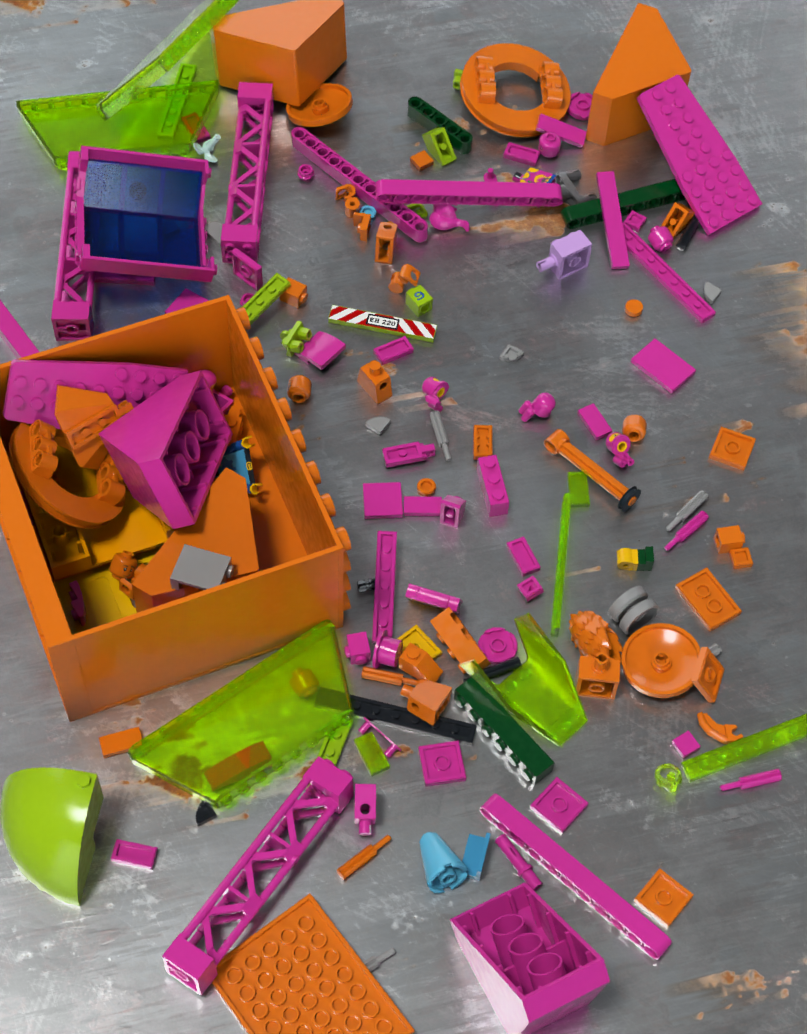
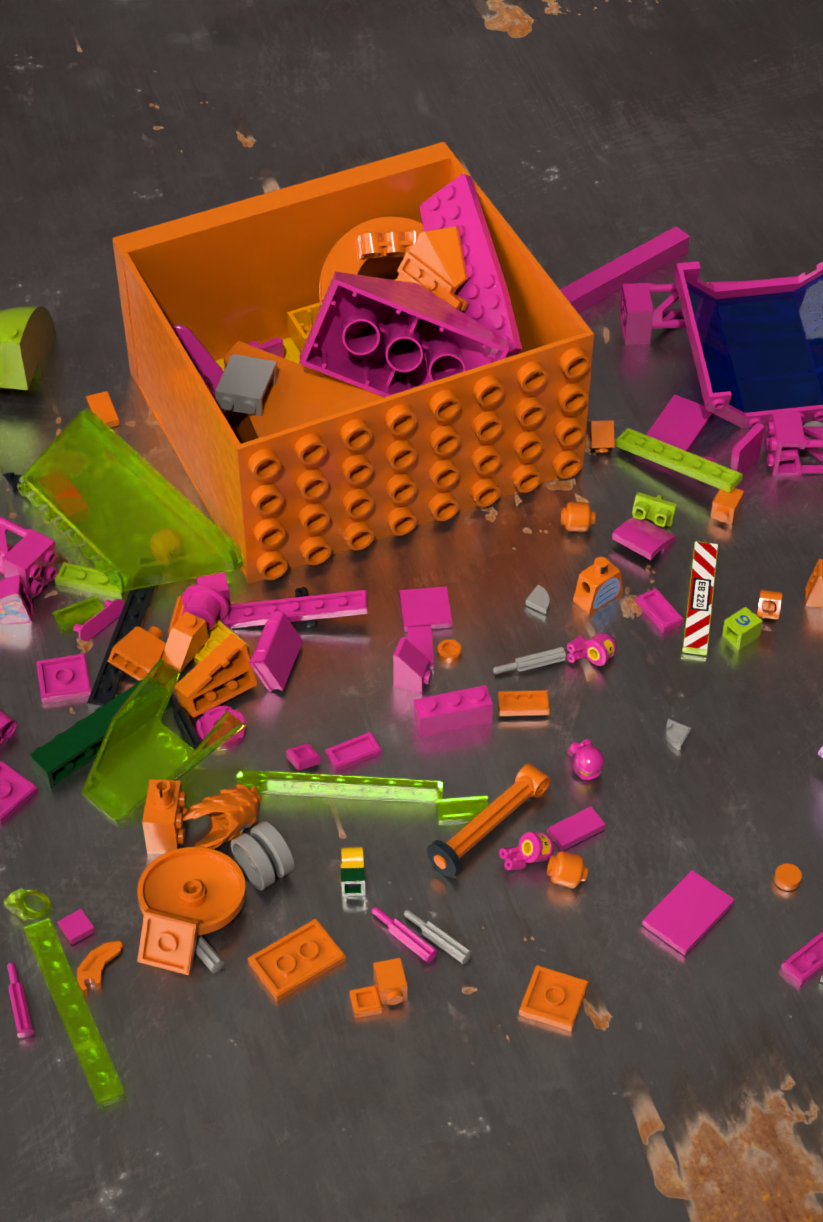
camera: 90 degrees right, 10 degrees down
dark pink hinge [382,441,436,468] -> none

